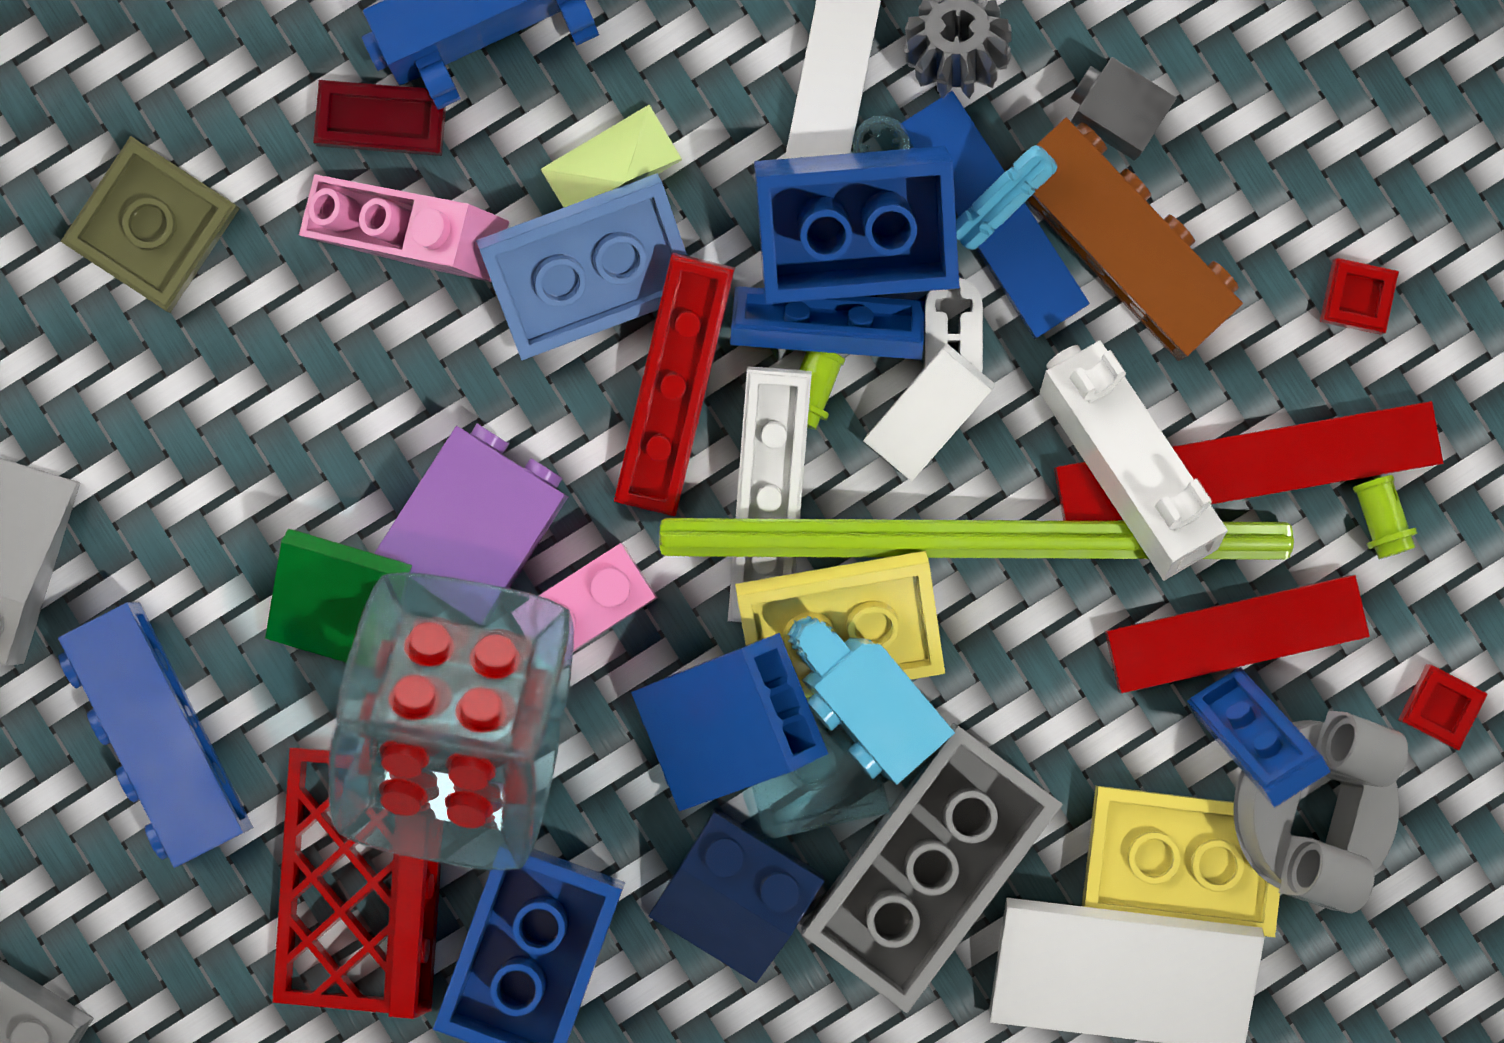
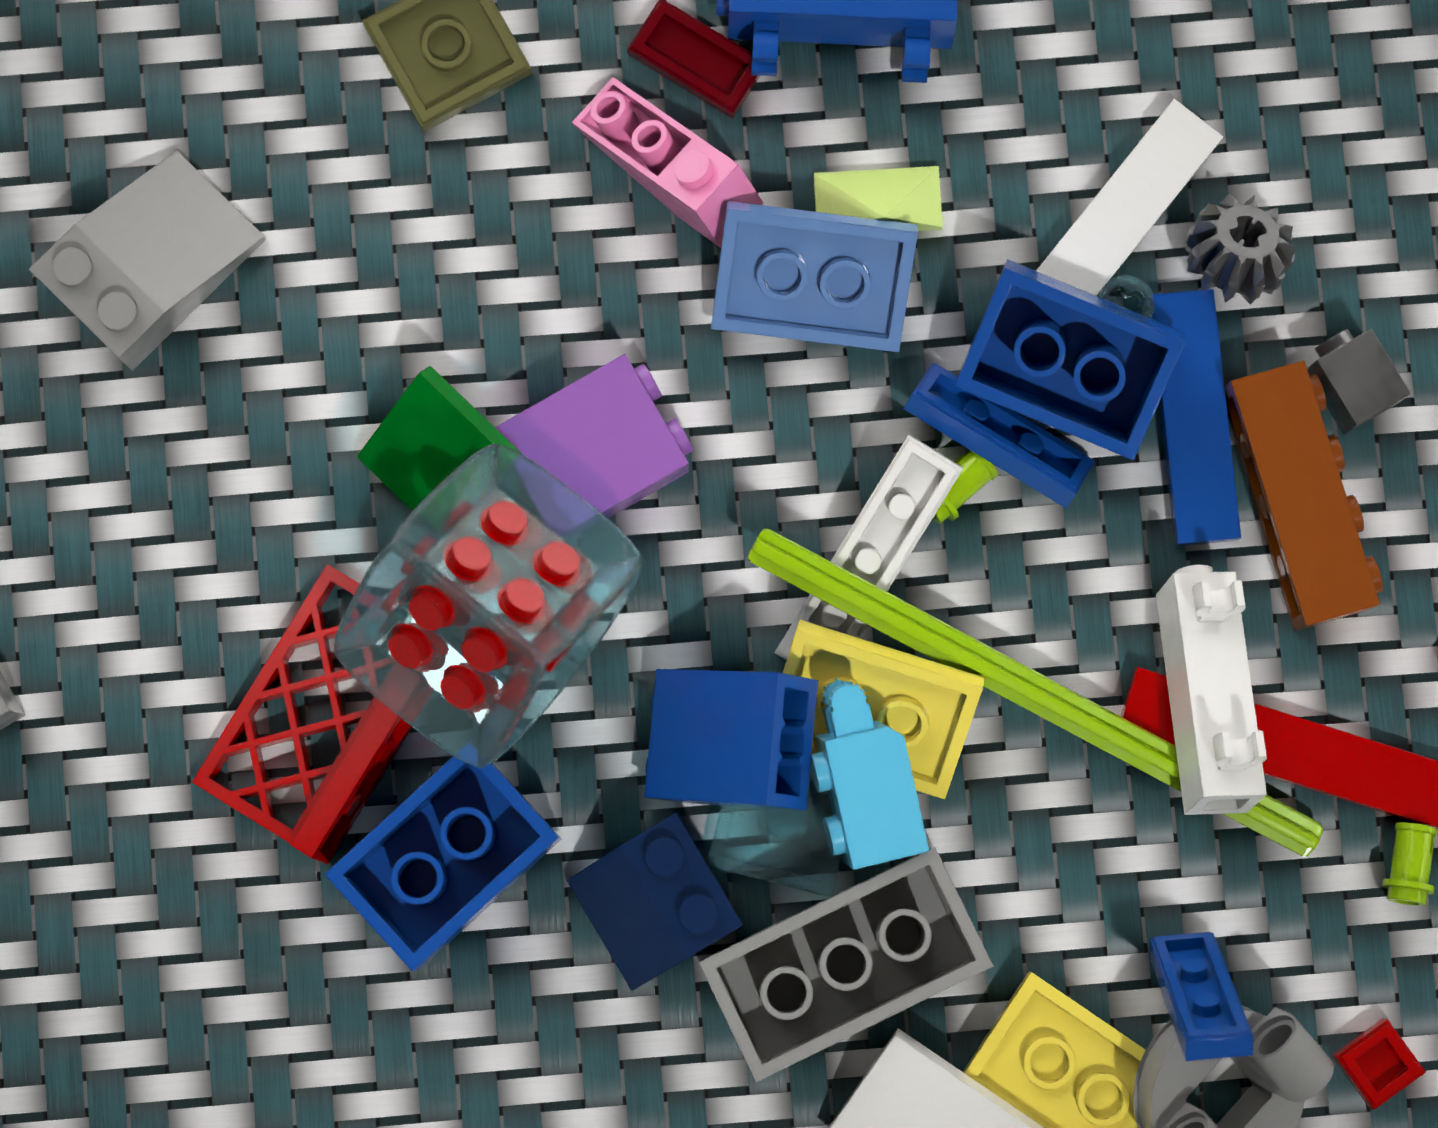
camera: 20 degrees right, 5 degrees down
blue brick [58,602,254,868] -> none
bright pink brick [512,543,658,668] -> none
red tile [614,253,735,517] -> none
white tile [863,343,995,481] -> none
white beam [923,278,983,372] -> none
medium azure axle [956,145,1057,250] -> none
red tile [1105,575,1370,693] -> none

